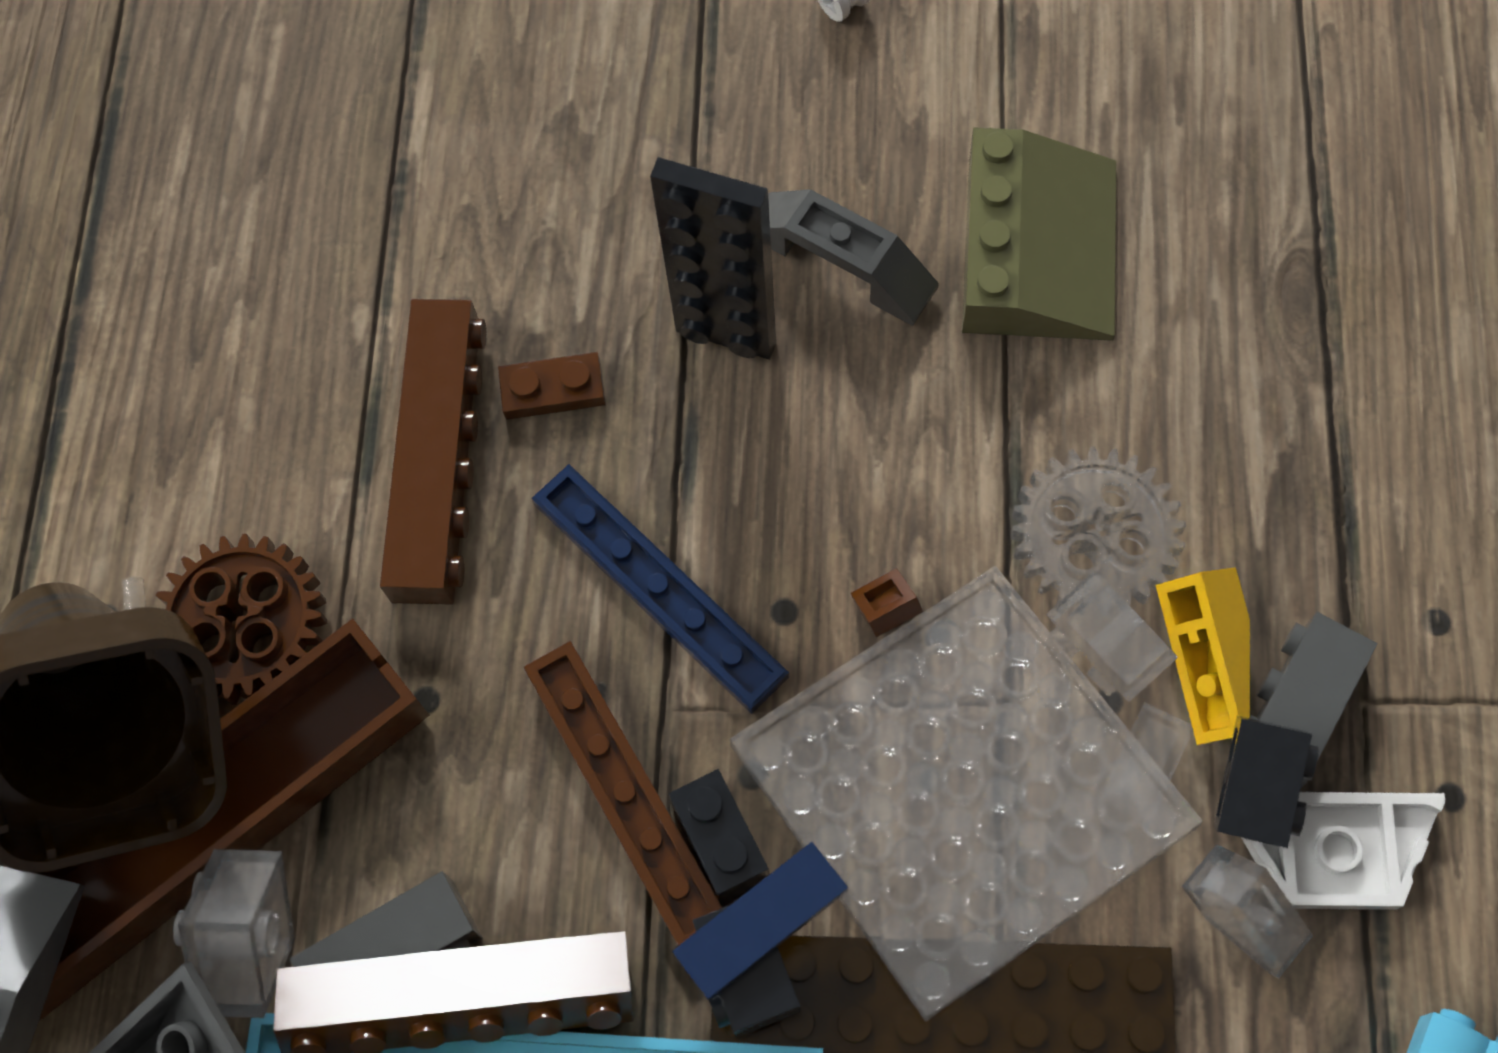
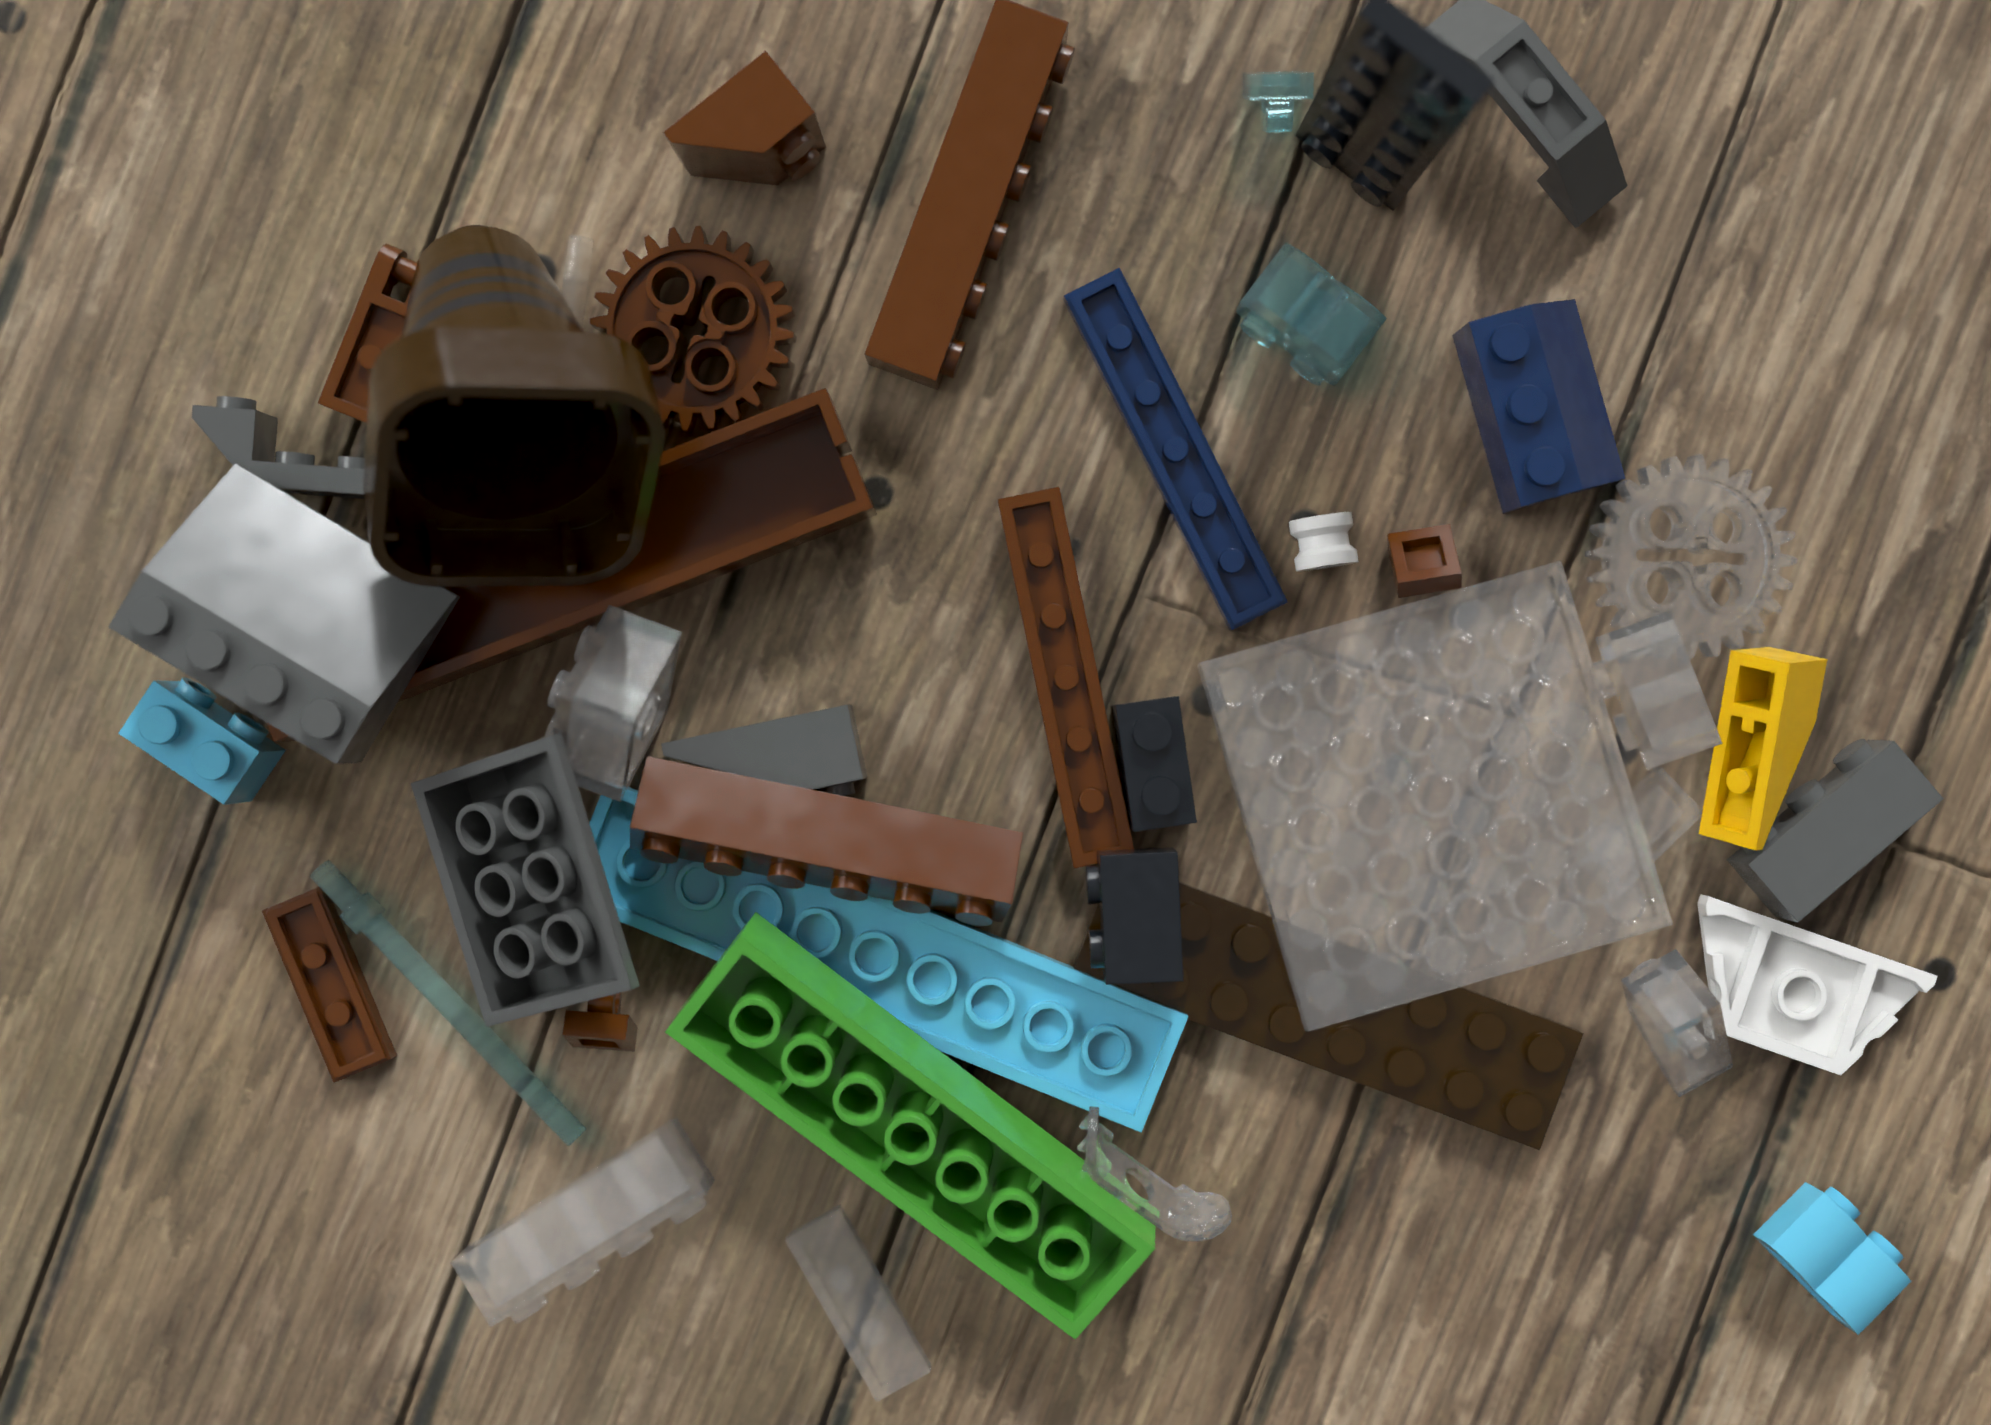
camera: 15 degrees right, 20 degrees up
reddish brown plate [498,352,606,420] -> none
dark blue tile [672,842,849,1001] -> none
olive slope [962,127,1116,341] -> none
black brick [1213,716,1319,849] -> none
none -> reddish brown slope [663,51,826,186]
none -> clear light blue brick [1236,243,1387,387]
none -> clear light blue tile [1242,71,1314,133]
none -> white wheel [1289,512,1359,572]
none -> dark blue slope [1452,299,1626,514]

